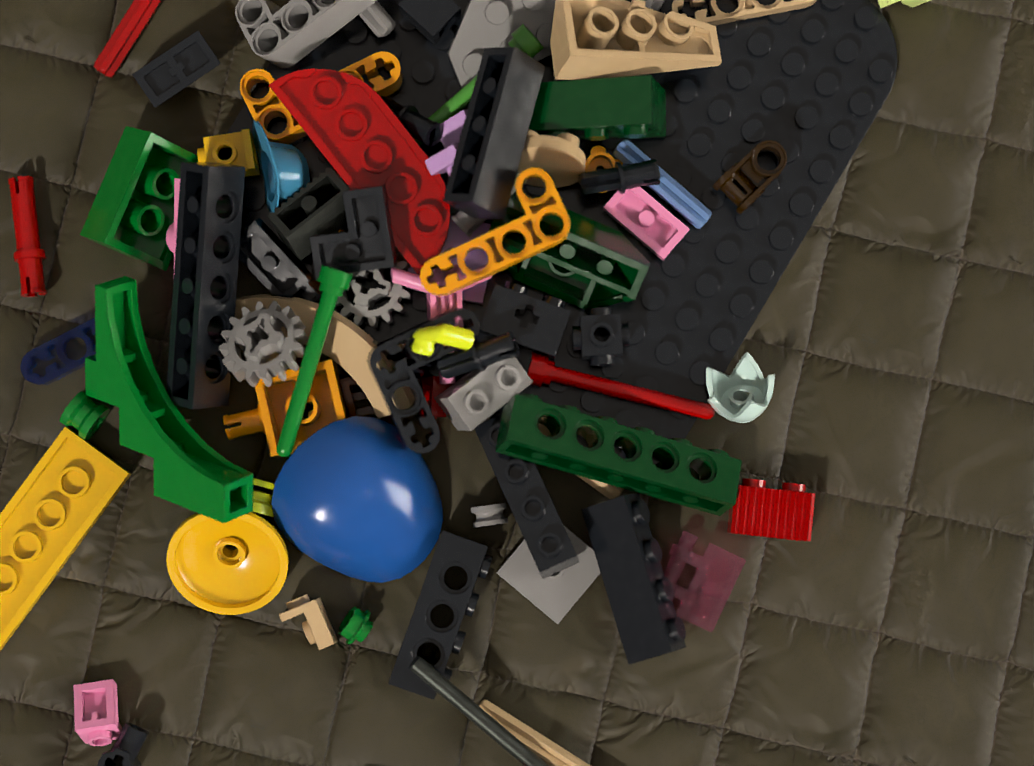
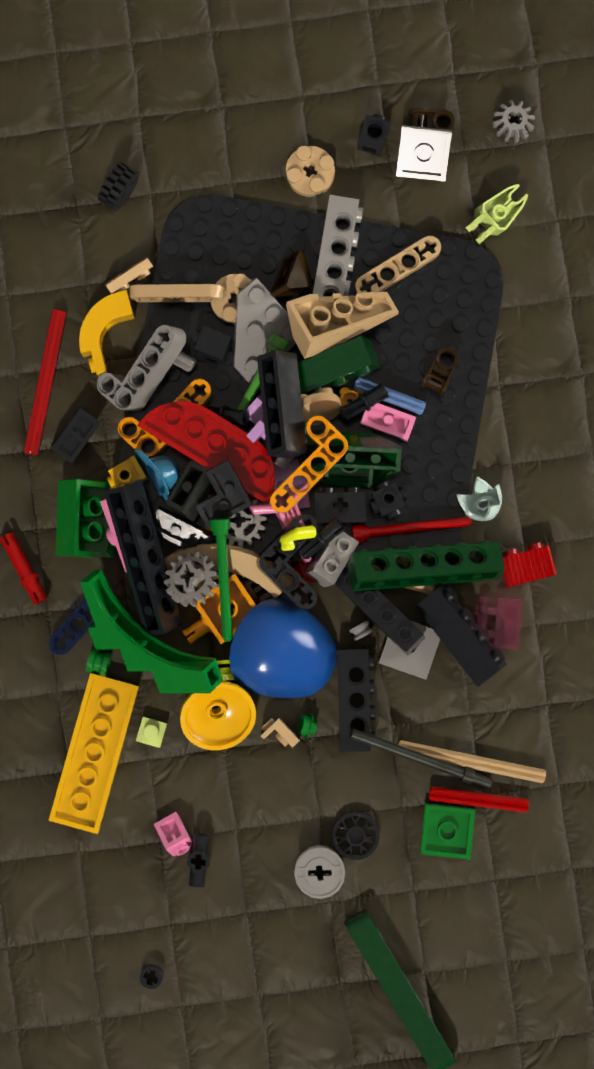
camera: 20 degrees left, 0 degrees up
none -> yellowish green plate [136,716,168,748]

